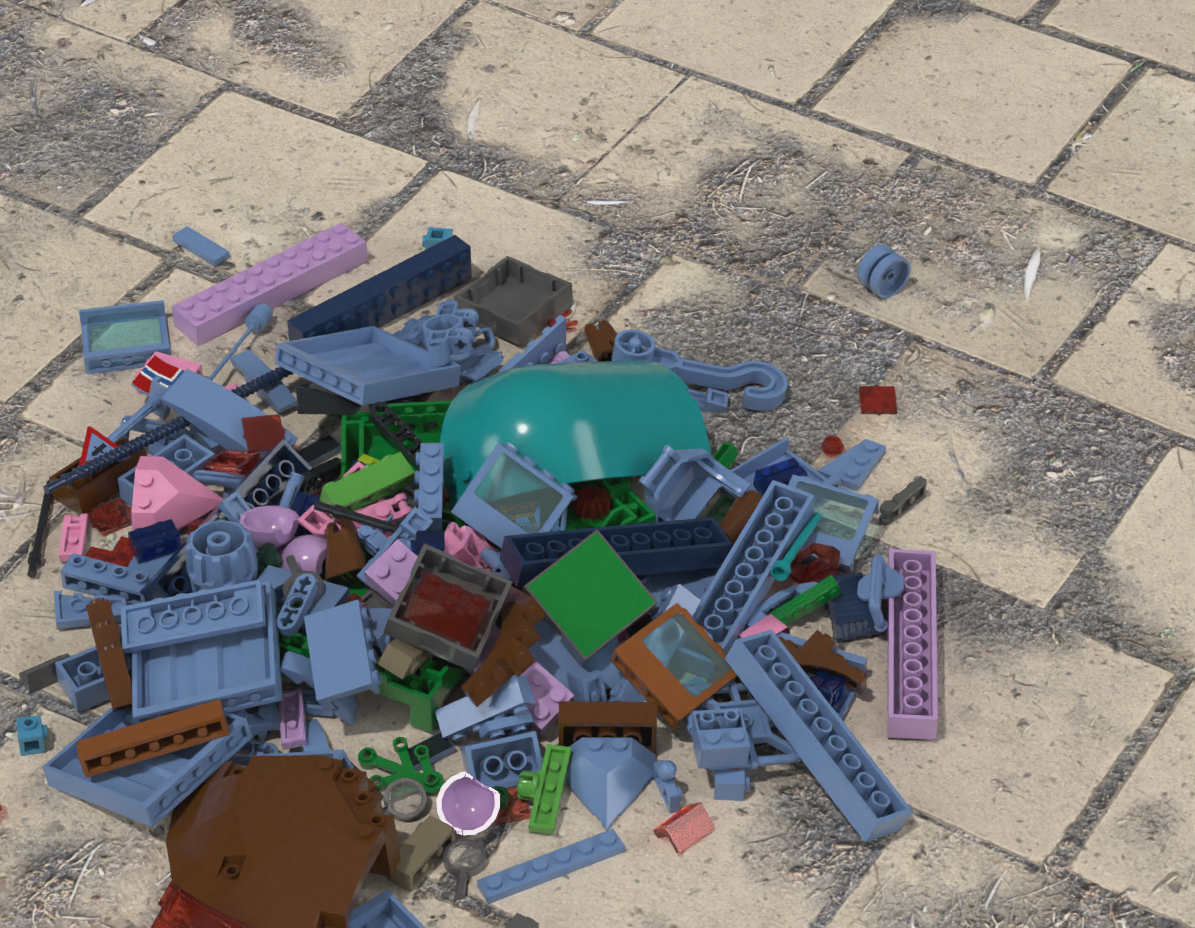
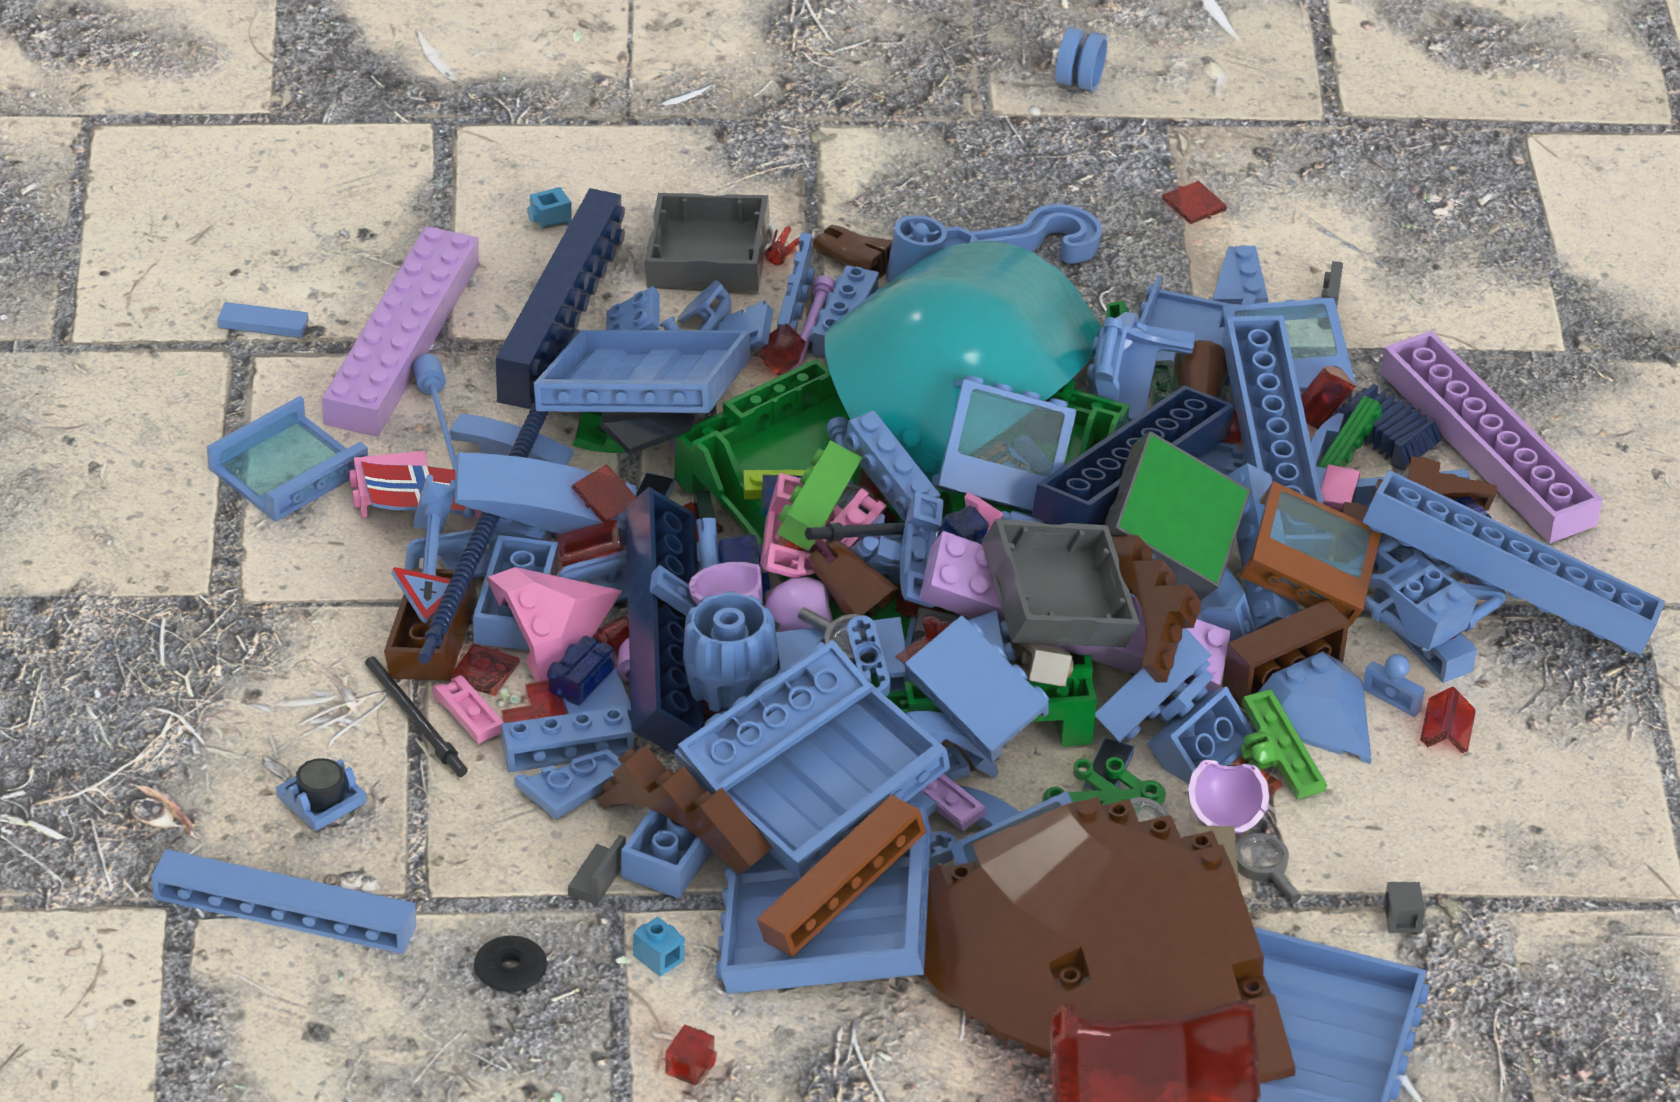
camera: 35 degrees left, 0 degrees up
black beam [369,402,423,471] -> none
clear red brick [403,572,492,647] -> none
medium blue piece [422,300,479,366] -> none
medium blue plate [477,829,625,904] -> none
clear blue brick [753,458,807,496] -> none
teal piece [770,512,822,581] -> none
clear red plate [821,436,844,456] -> none
medium blue piece [857,554,904,632] -> none

